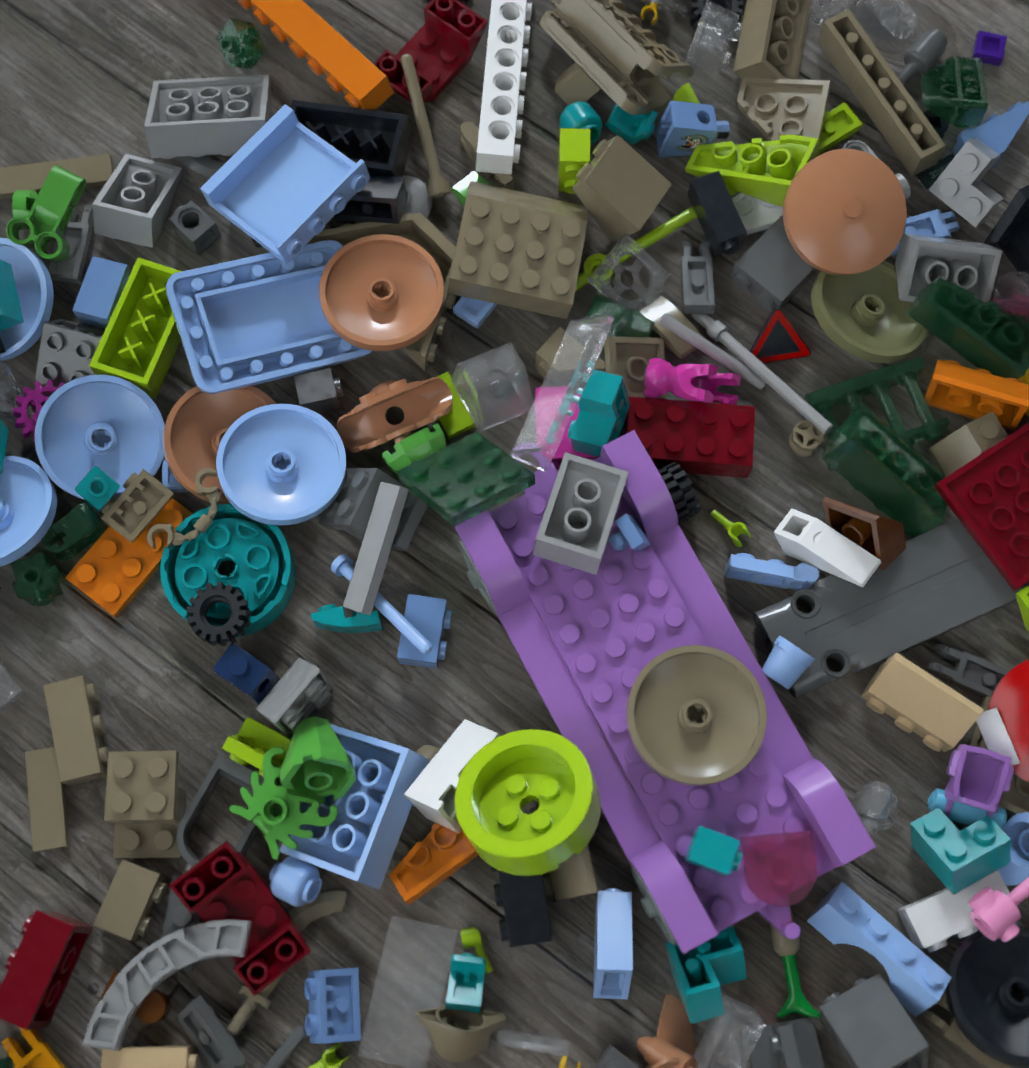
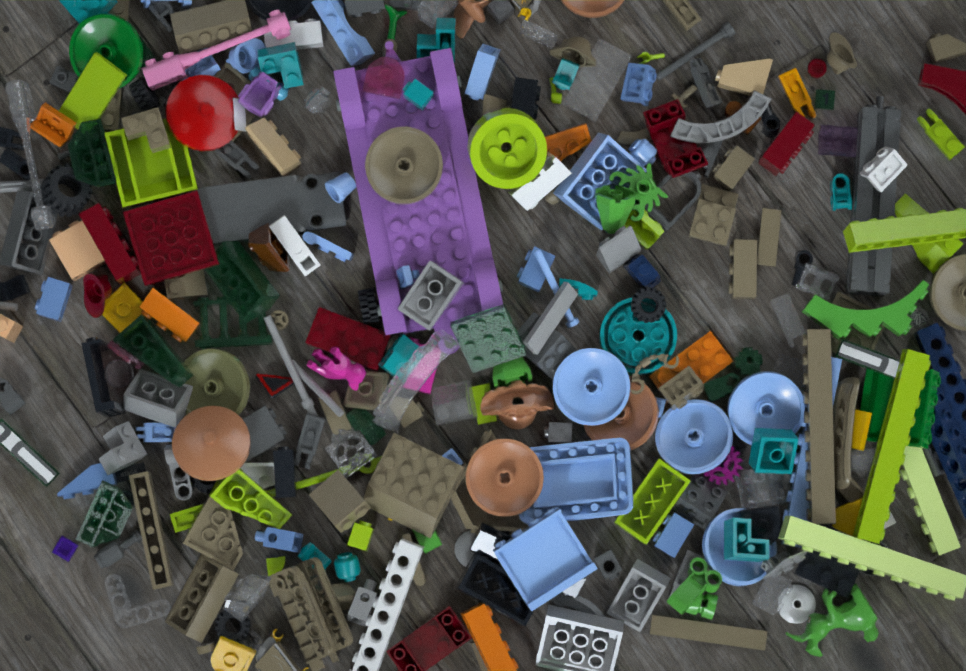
camera: 165 degrees left, 10 degrees up
teal bracket [75,466,121,512] -> none
dark tan piece [401,54,452,199] -> none
lime hand [710,509,751,547] -> none
none -> light grey torso [347,579,377,627]
none -> black pin [761,103,780,138]

